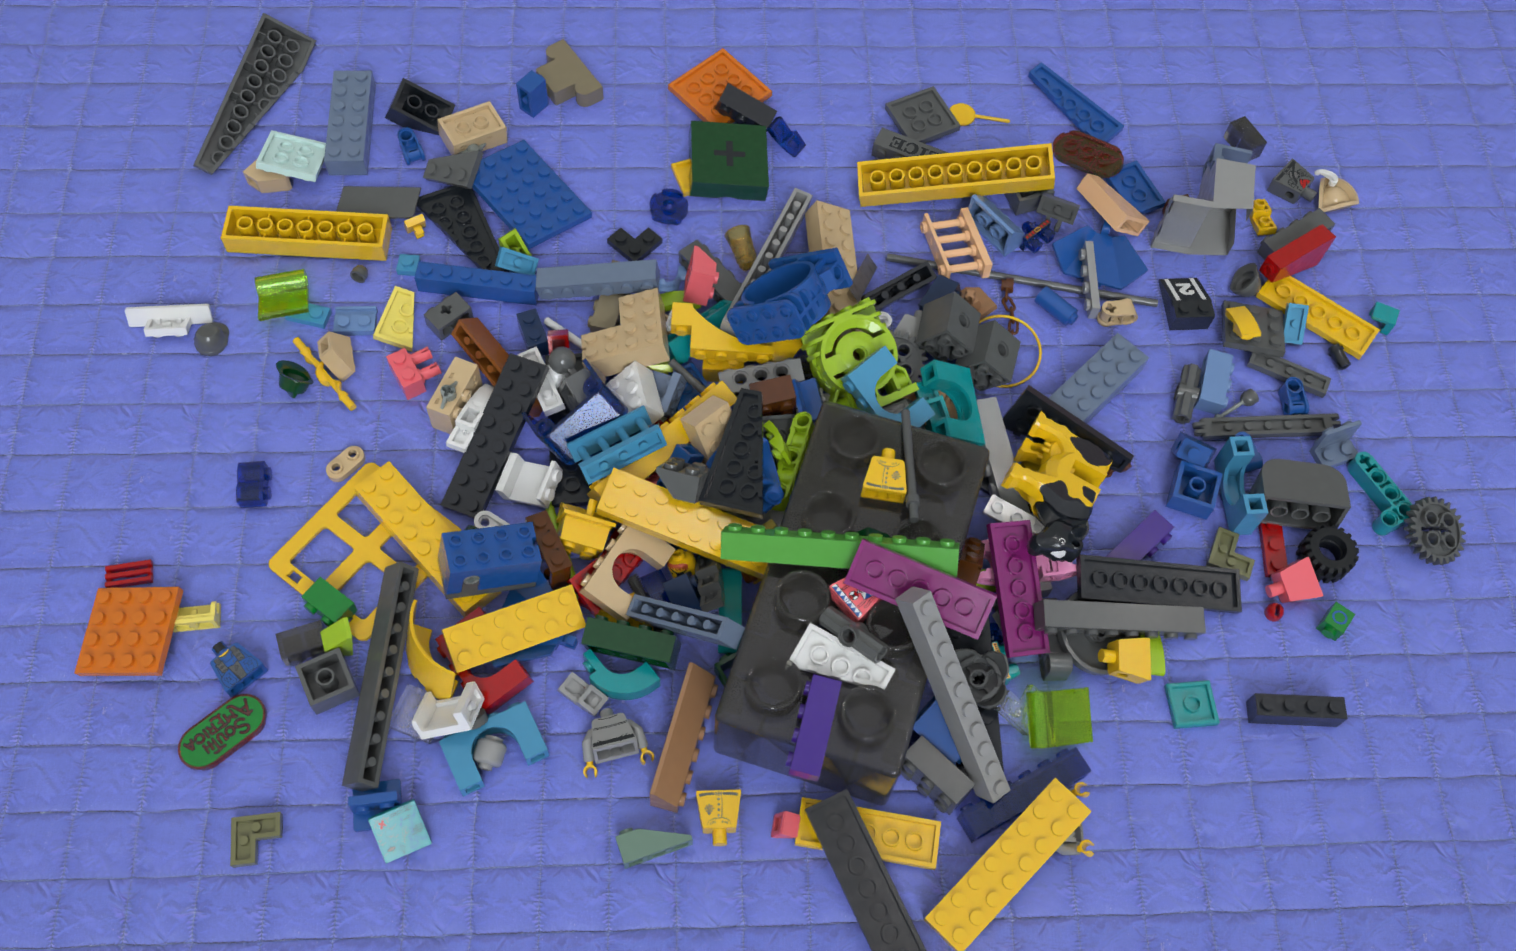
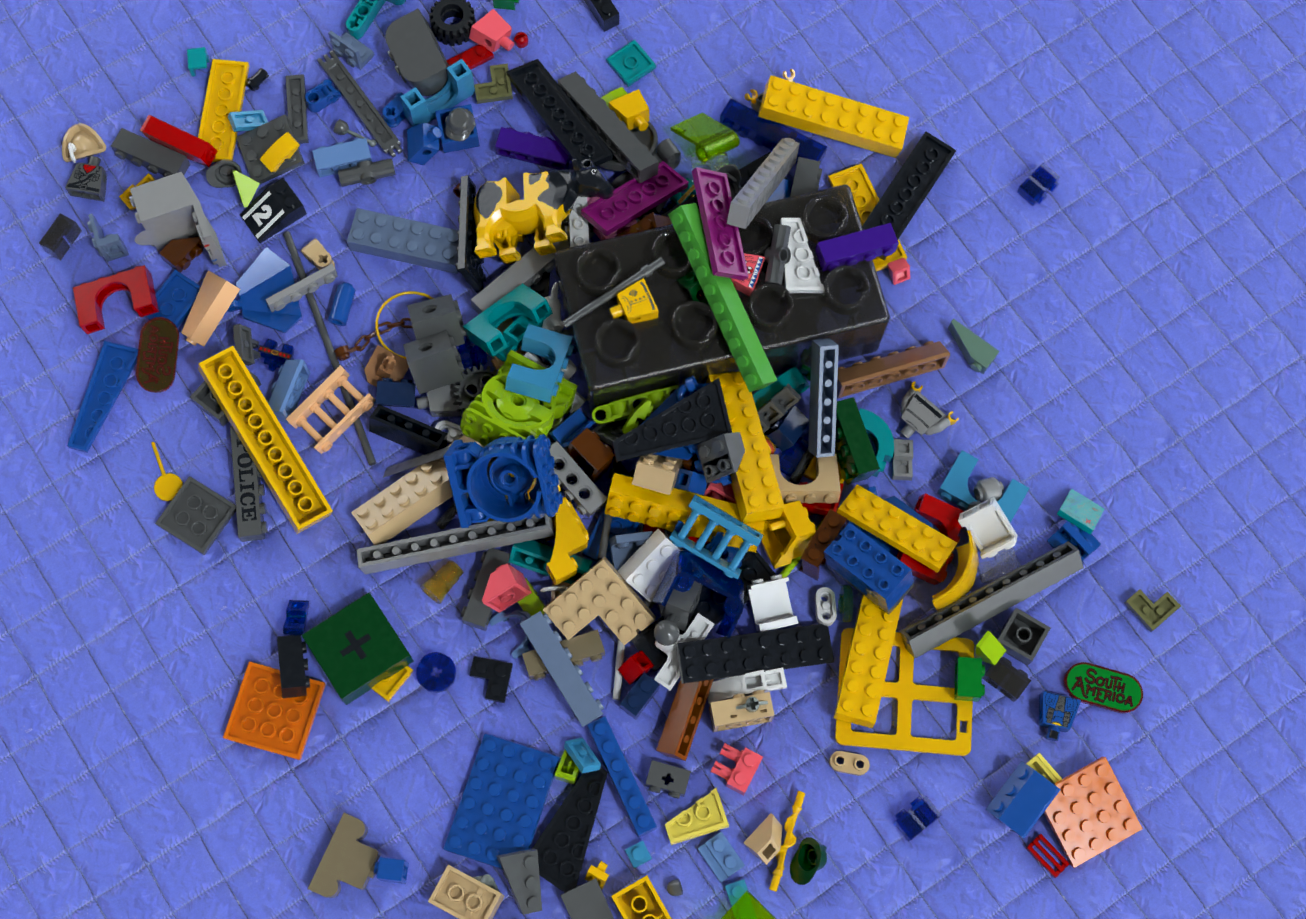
camera: 120 degrees left, 10 degrees up
yellow torso [696,789,741,846] -> none
none -> red arch [73,265,159,334]
none -> lime slope [232,170,260,208]
none -> dark grey hat [445,107,476,141]
none -> blue slope [985,761,1061,838]

